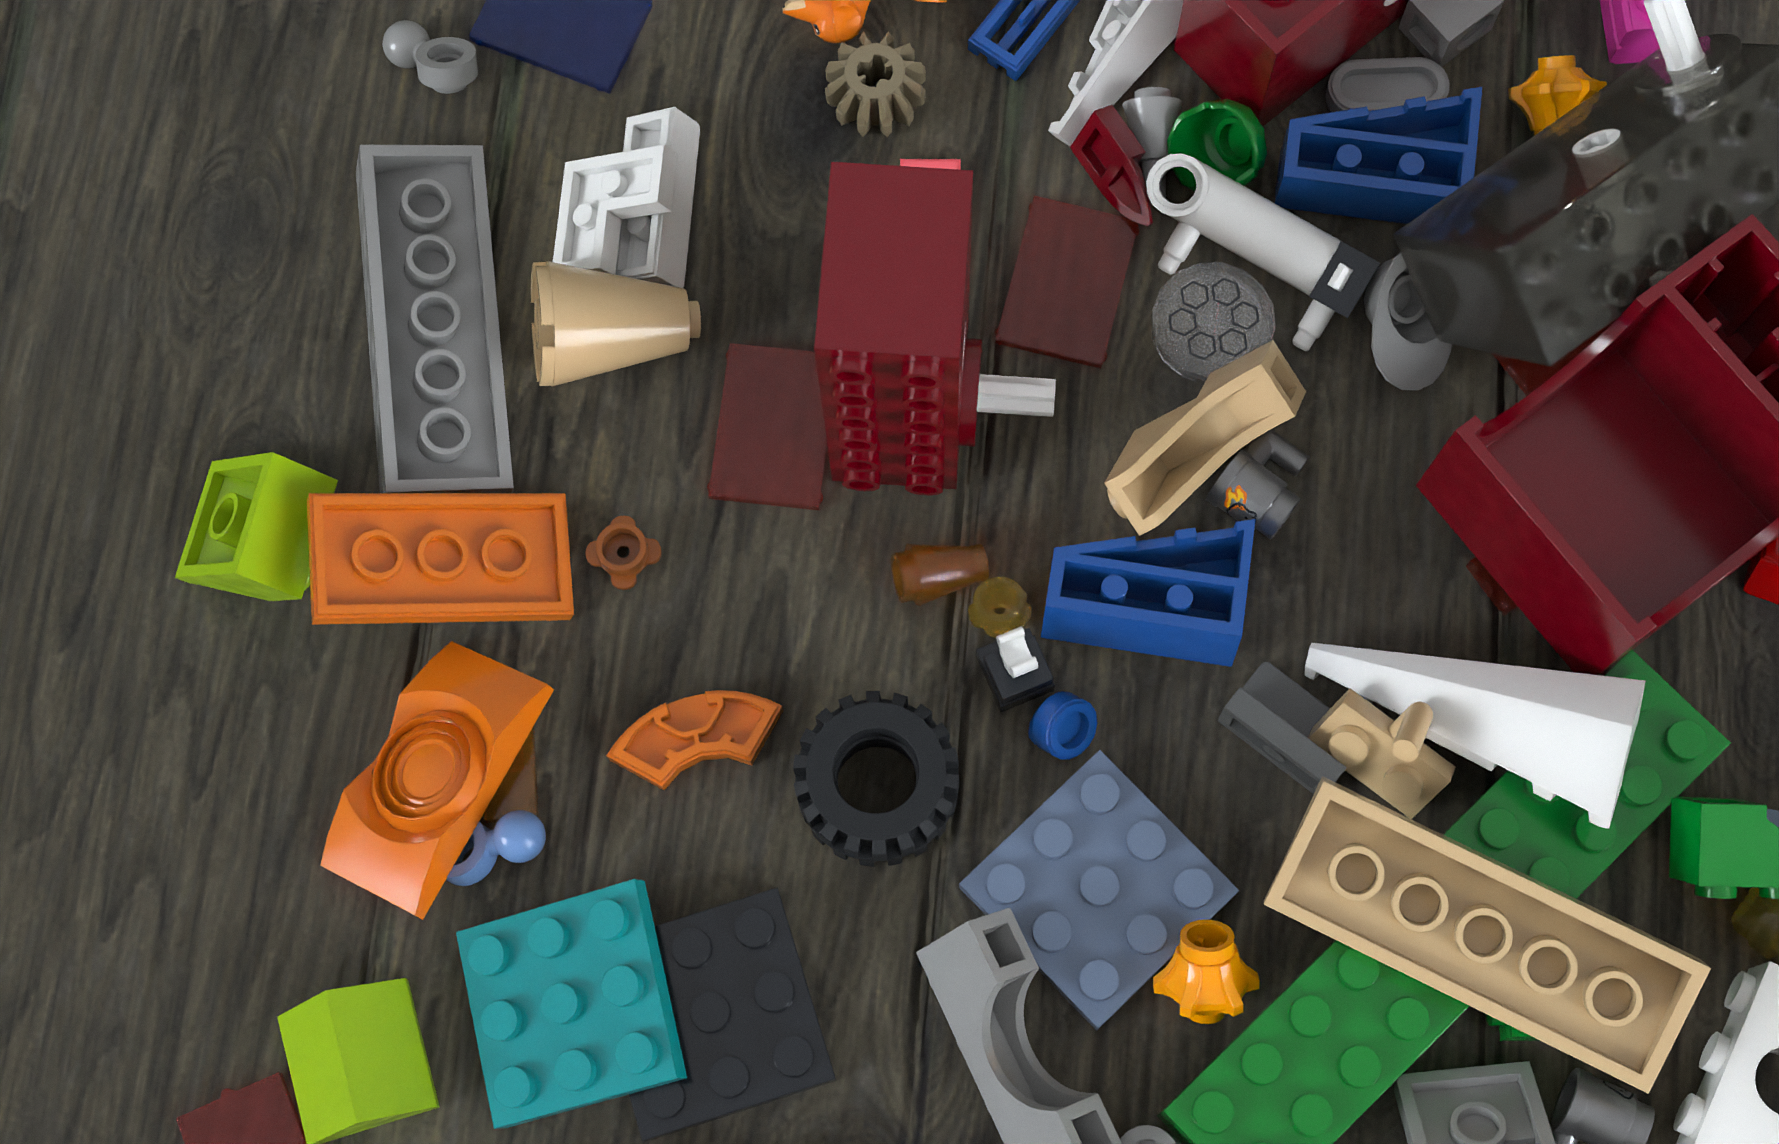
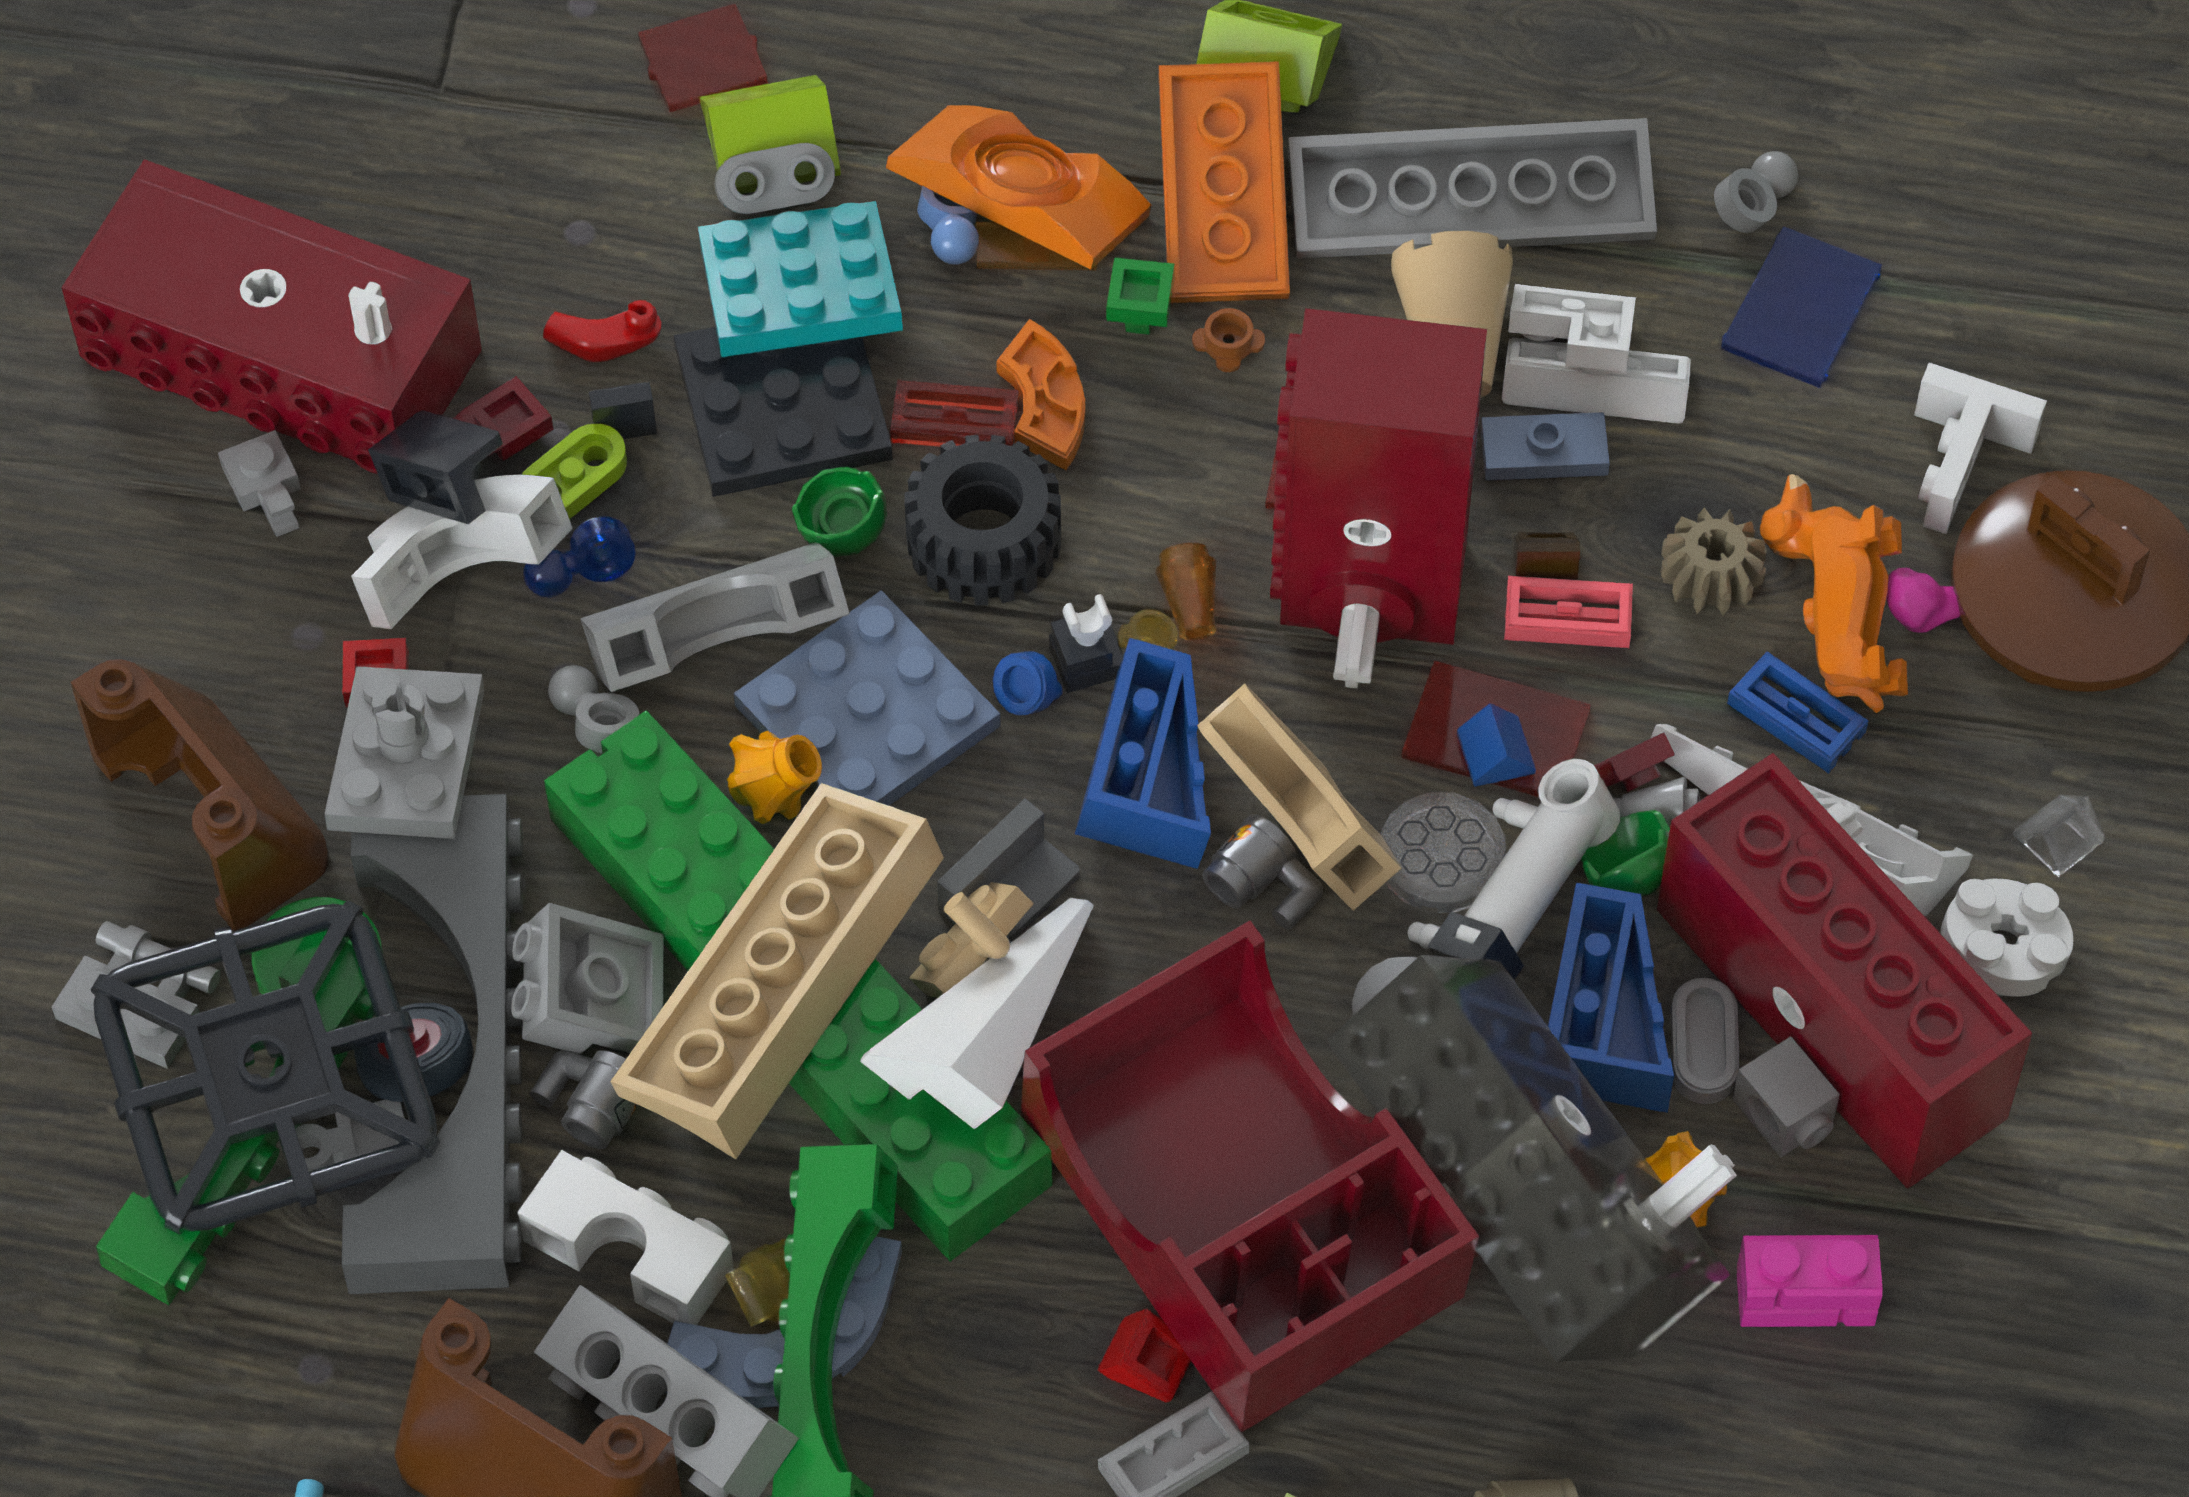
camera: 90 degrees right, 15 degrees down
none -> light grey plate [714,143,835,214]
none -> green hair [792,467,887,557]
none -> clear red tile [890,380,1019,447]
none -> green tile [1106,258,1175,335]
none -> blue slope [1457,703,1536,787]
none -> sand blue plate [1480,412,1610,480]

